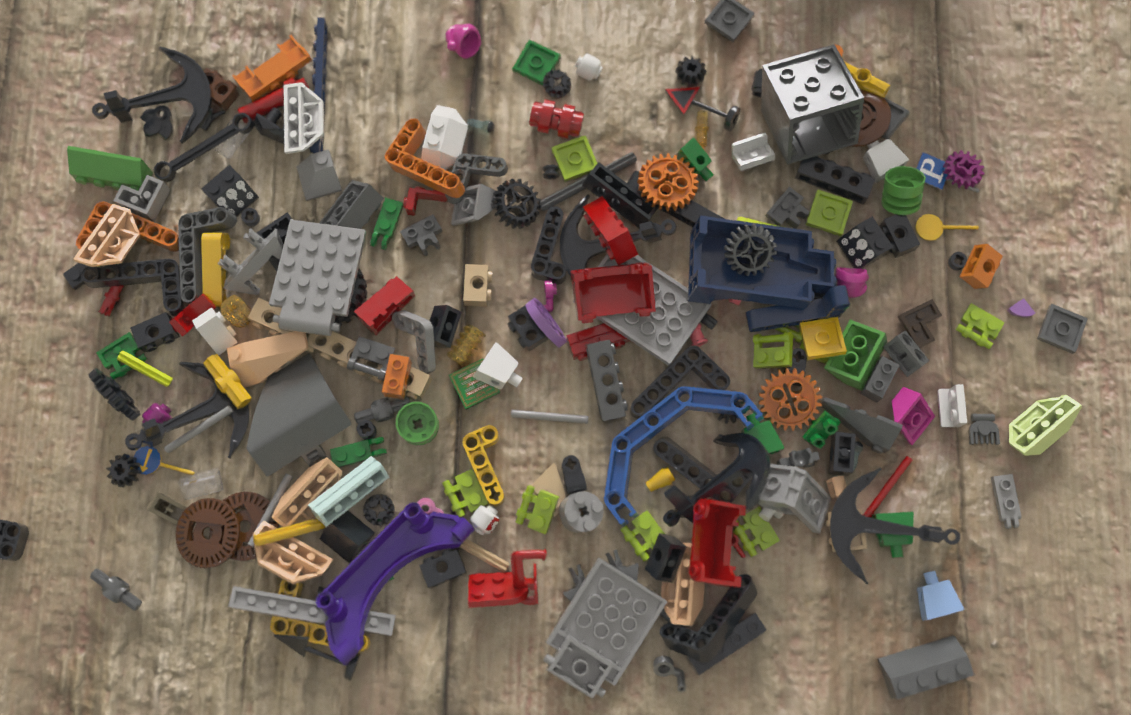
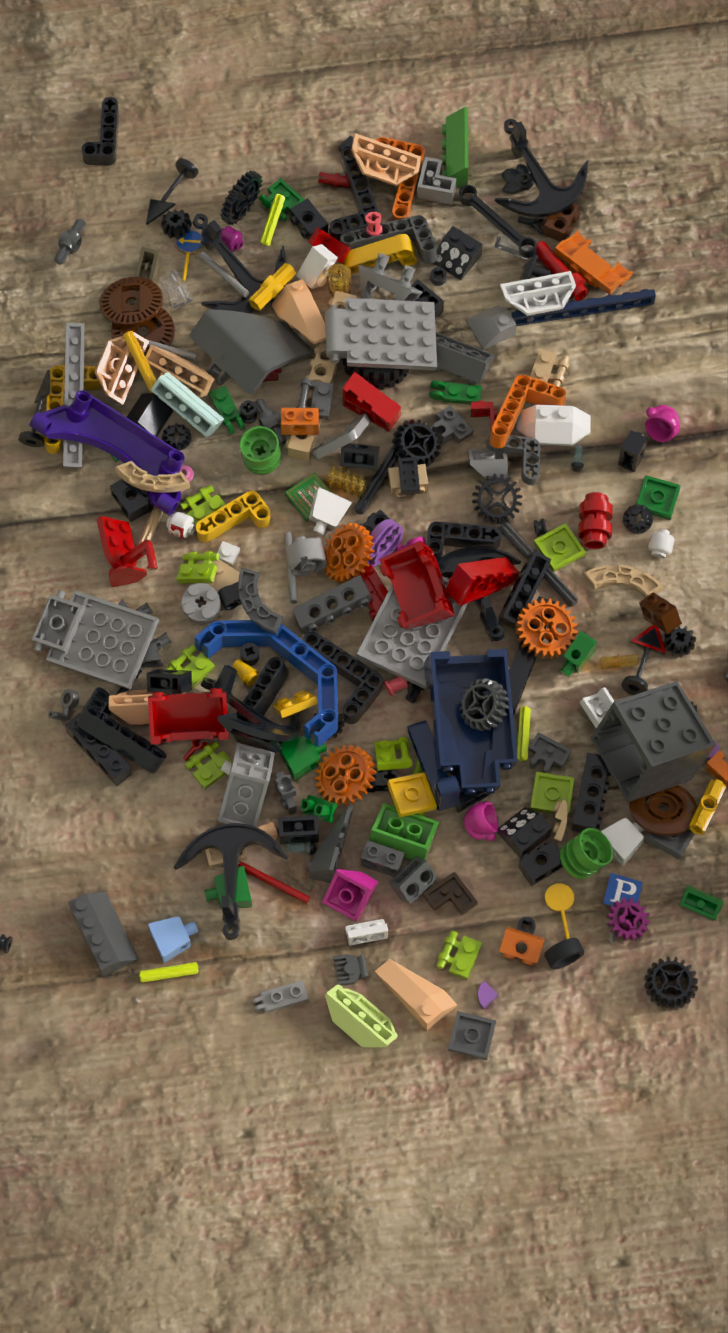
camera: 80 degrees right, 10 degrees down
none -> tan tile [115,461,190,493]
none -> neon yellow axle [139,962,199,982]
none -> black piece [146,158,199,225]
none -> white plate [217,541,240,566]
none -> dark grey tile [238,567,283,635]
none -> black wheel [240,643,260,666]
none -> yellow plate [272,690,318,718]
none -> light grey brick [285,536,327,576]
none -> orange gear [323,523,374,583]
none -> black axle [354,434,408,514]
none -> coral bush [365,212,383,236]
none -> light nougat wedge [374,959,457,1031]
none -> black gear [392,419,441,467]
none -> black plate [398,457,420,495]
none -> tan plate [530,349,569,386]
none -> black tyre [544,938,584,969]
none -> tan slope [552,798,568,841]
none -> tan tile [584,564,663,598]
none -> black brick [618,430,648,472]
none -> reddish brown brick [639,592,682,634]
none -> black gear [644,956,698,1010]
none -> green slope [679,885,724,921]

